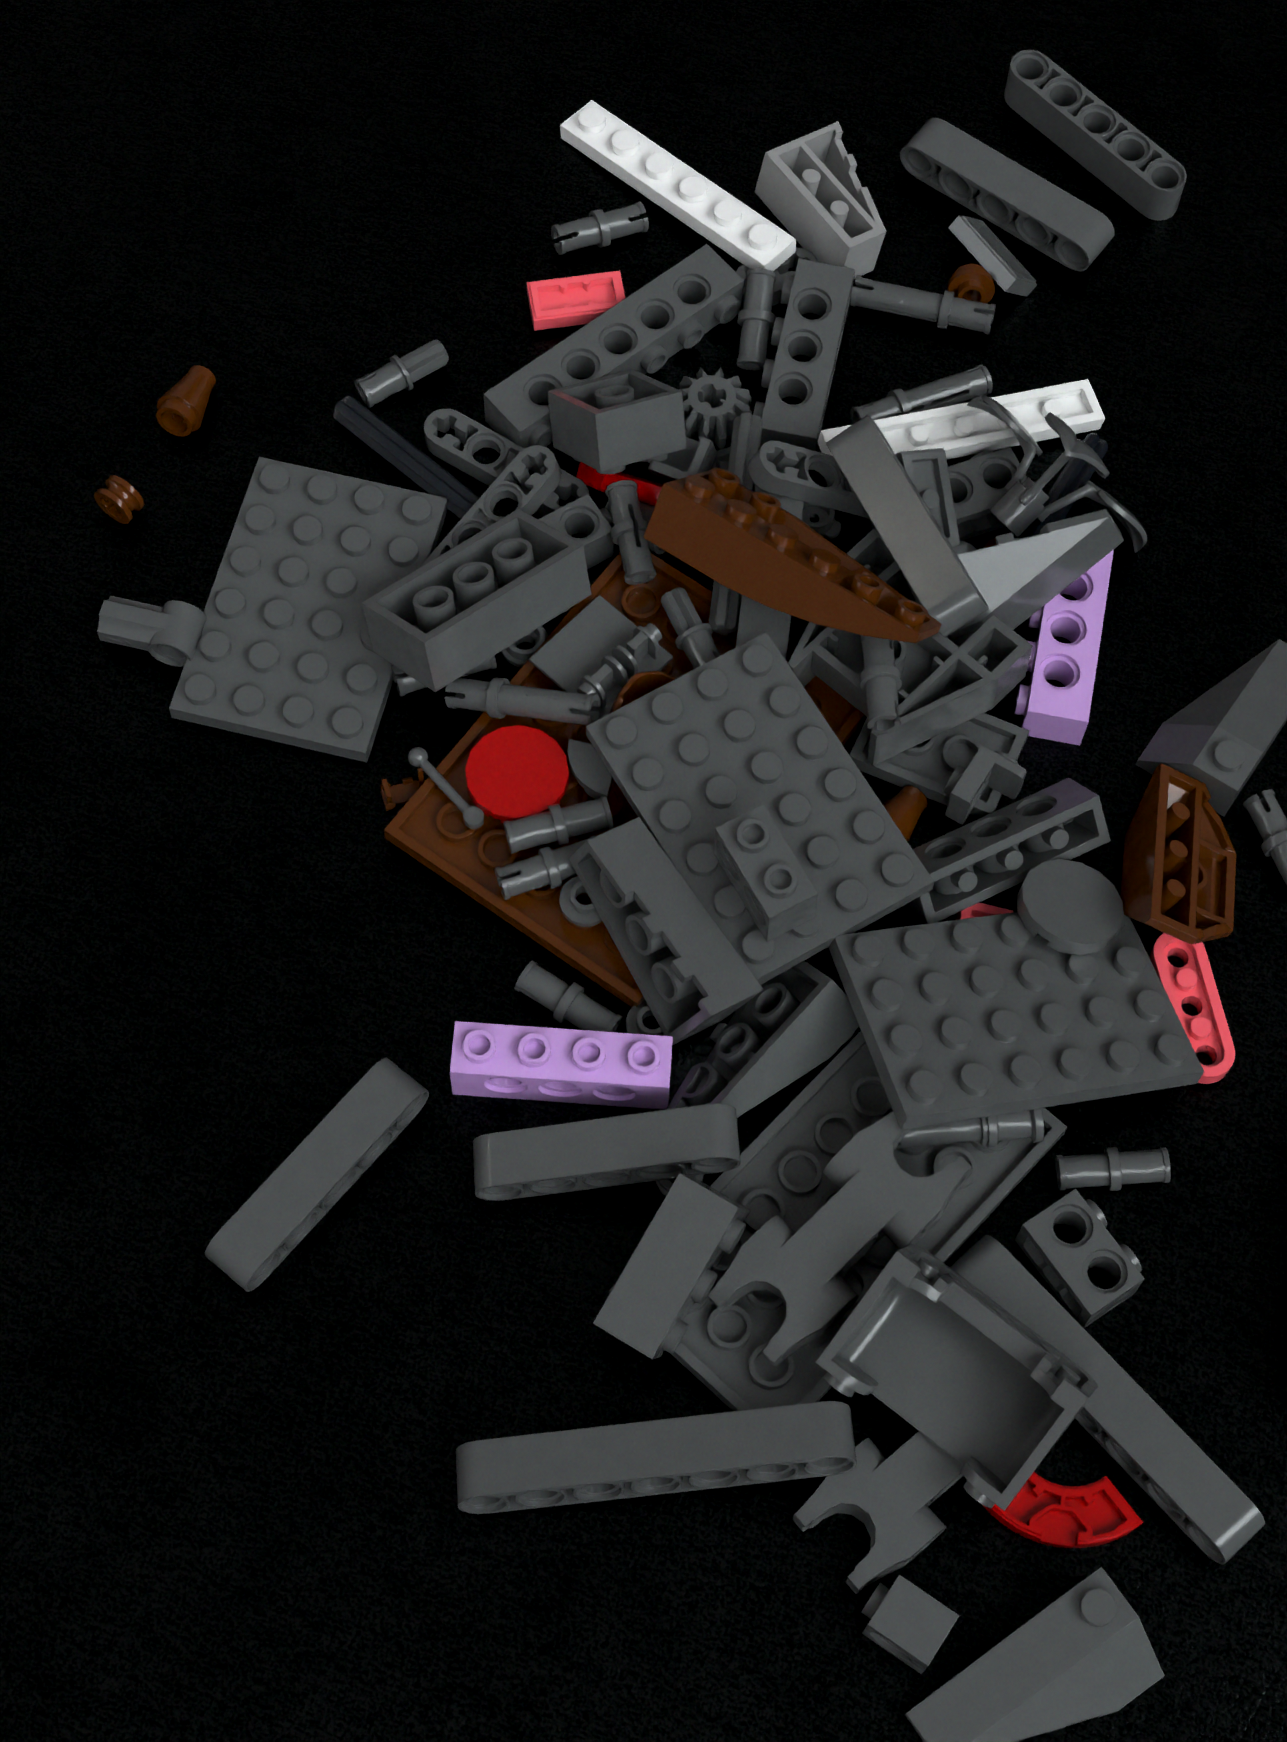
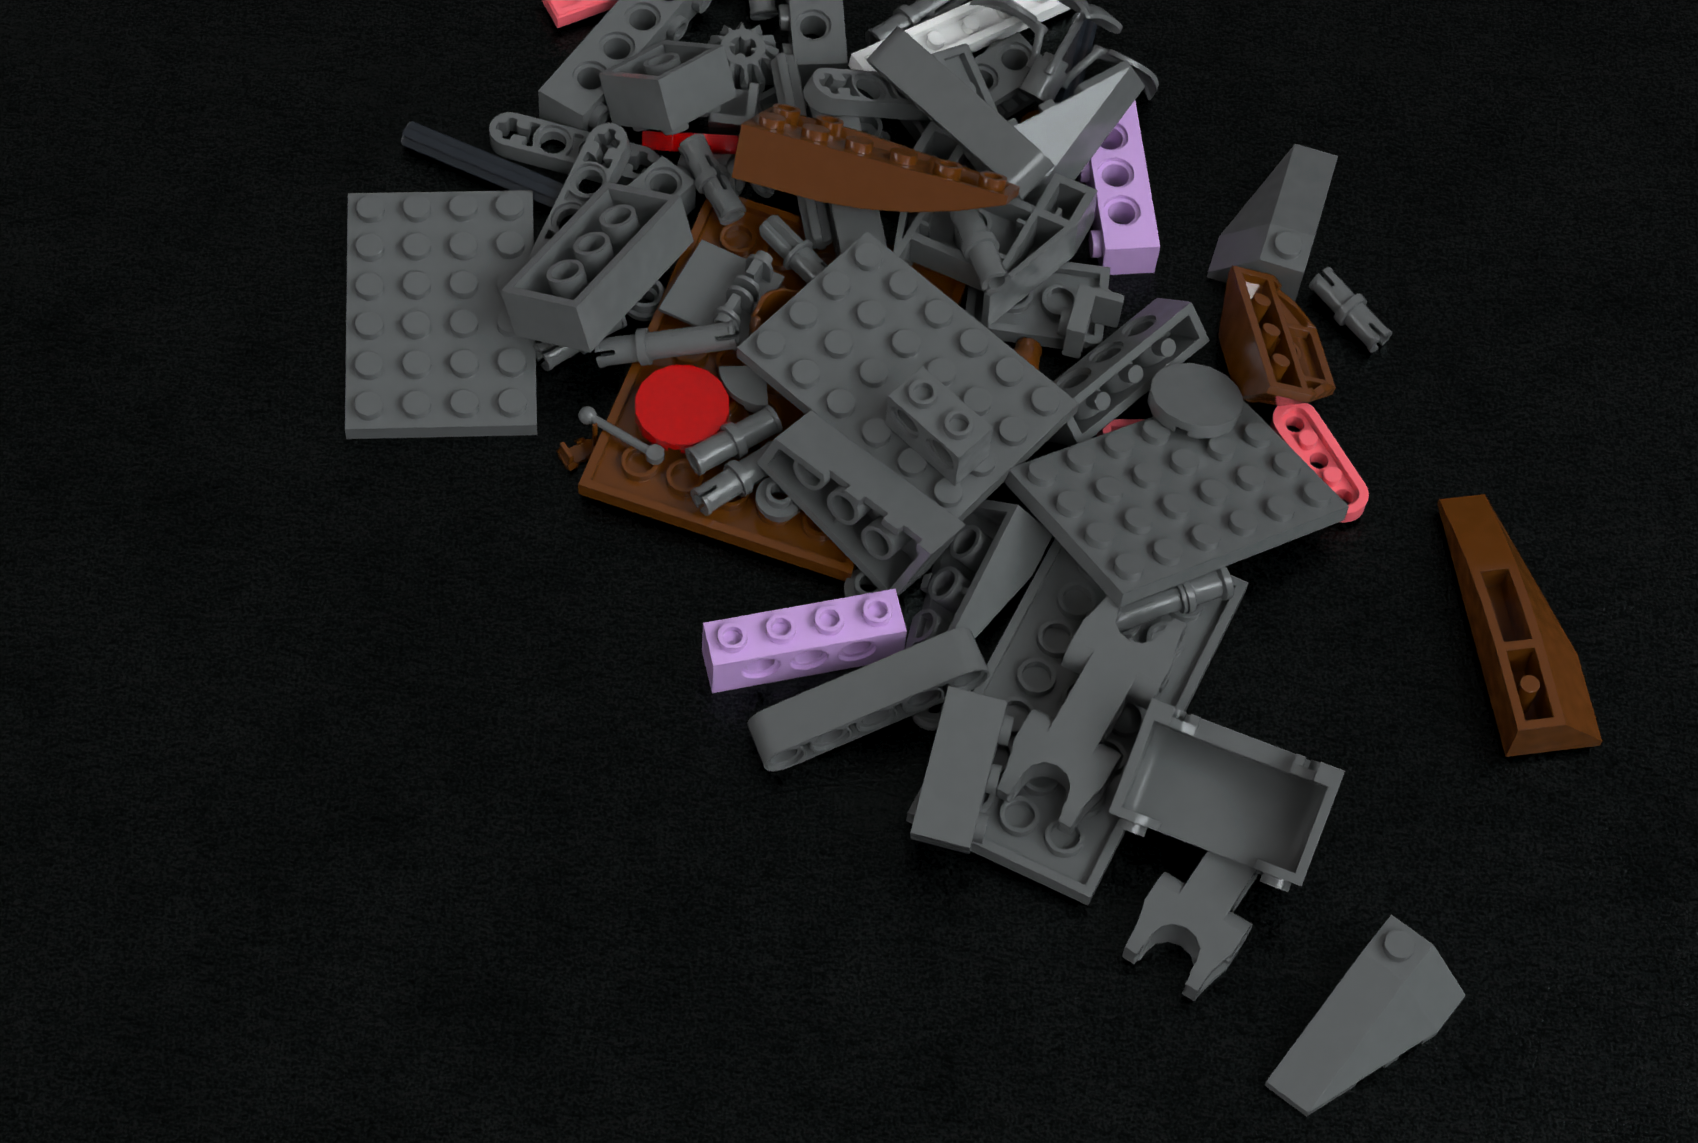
camera: 20 degrees left, 5 degrees down
reddish brown bush [94,475,145,524] -> none
dark grey piece [97,596,207,667] -> none
reddish brown cone [156,365,216,437] -> none
dark grey beam [205,1057,429,1292] -> none
dark grey axle [354,340,449,408] -> none
dark grey beam [456,1401,857,1514] -> none
dark grey pin [514,960,623,1032] -> none
dark grey brick [861,1575,959,1675] -> none
dark grey beam [950,1235,1265,1565] -> none
red tile [983,1472,1143,1548] -> none
dark grey brick [1015,1189,1145,1328] -> none
dark grey pin [1055,1147,1171,1191] -> none

